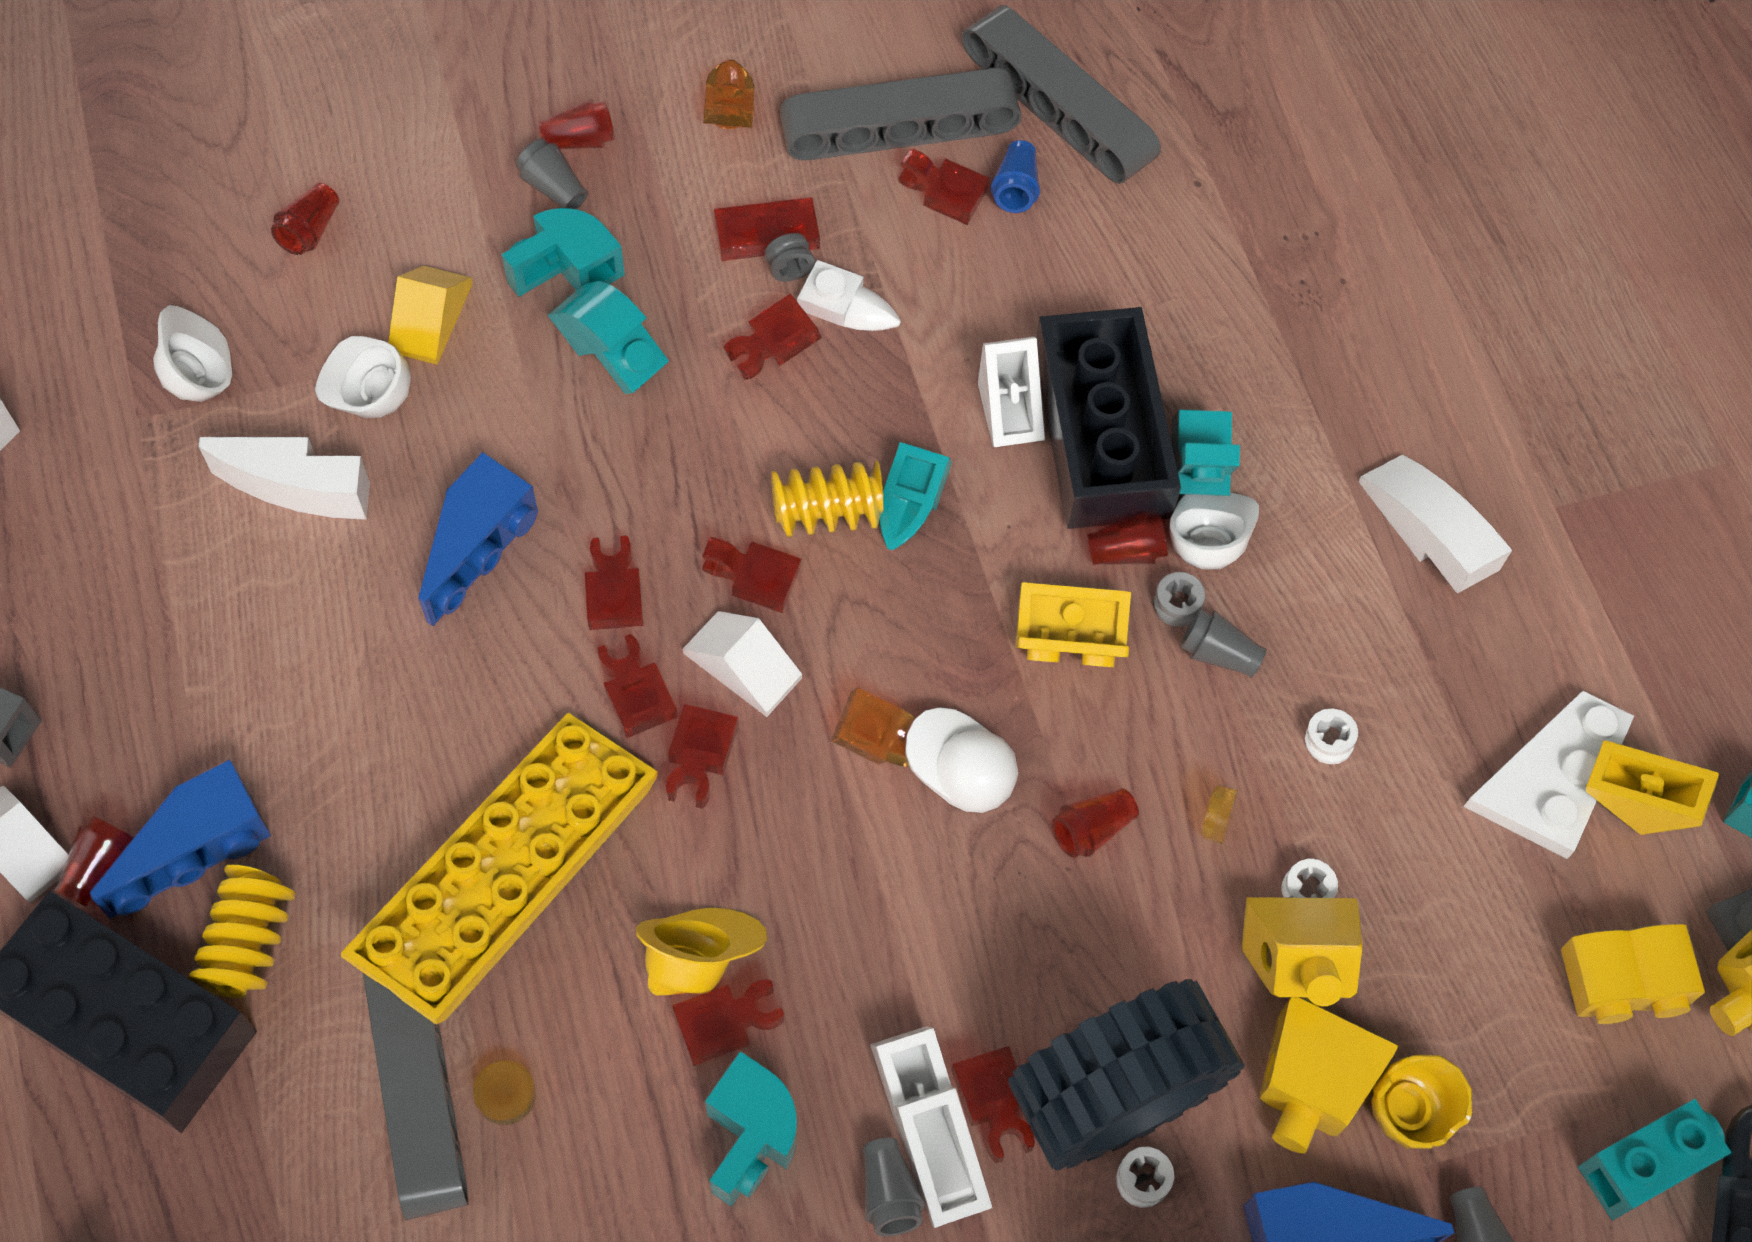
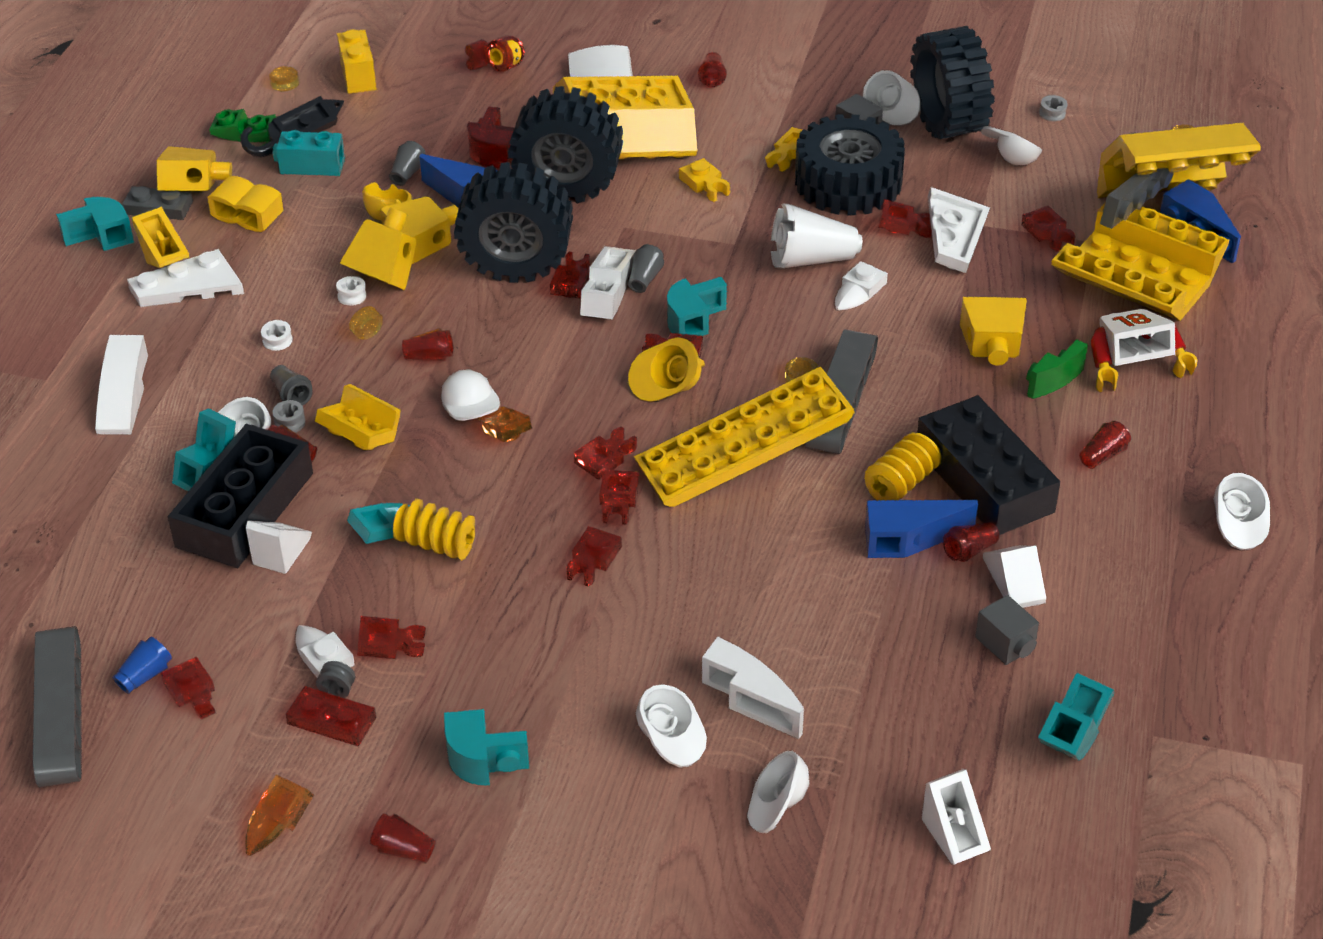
camera: 145 degrees left, 20 degrees down
clear red cone [271,183,340,255] -> none
yellow slope [388,265,473,365] -> none
blue slope [418,452,538,626] -> none
dark grey cone [516,139,588,209] -> none
teal brick [548,281,669,394] -> none
white slope [683,611,802,717] -> none
clear red plate [702,537,802,613] -> none
dark grey beam [779,68,1022,161] -> none

